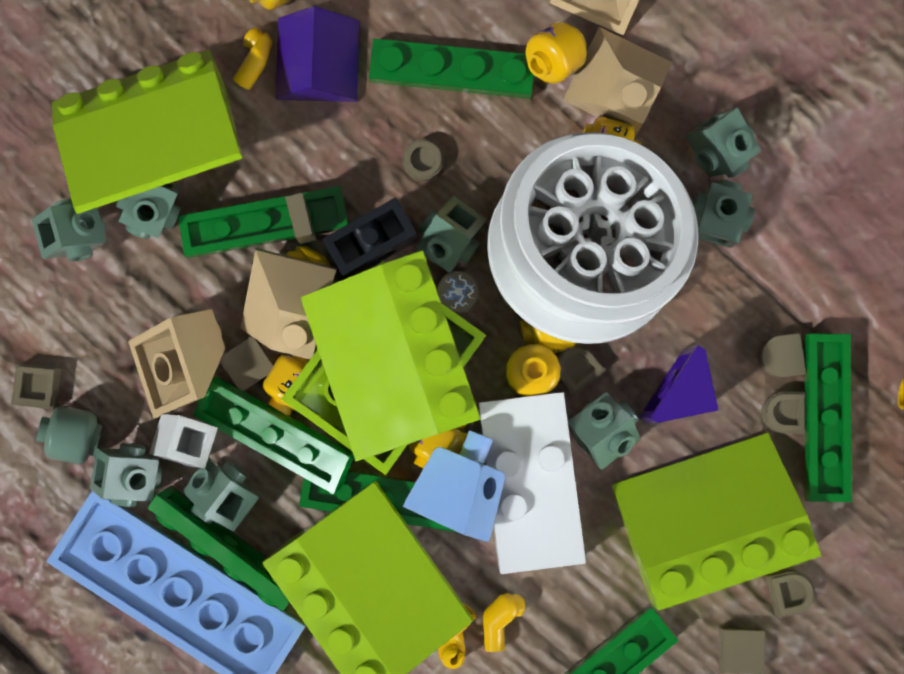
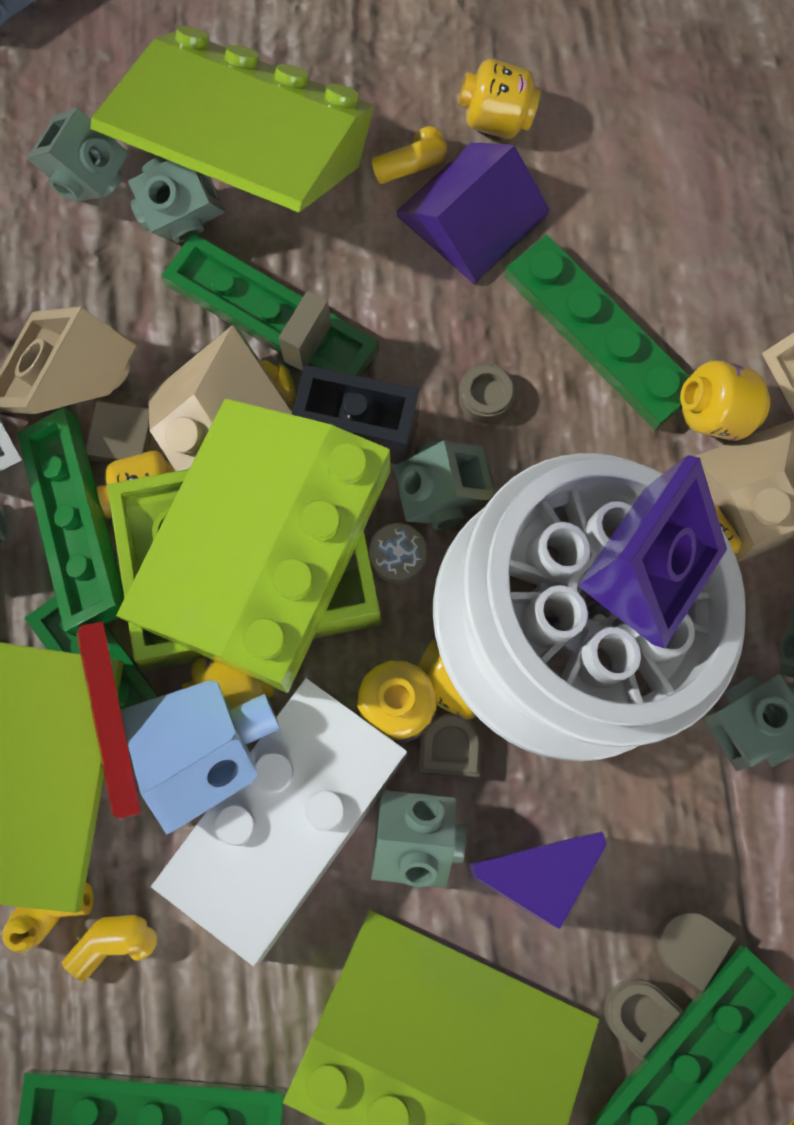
camera: 45 degrees right, 10 degrees down
none -> red tile [76,622,141,819]
none -> dark purple slope [578,455,727,649]

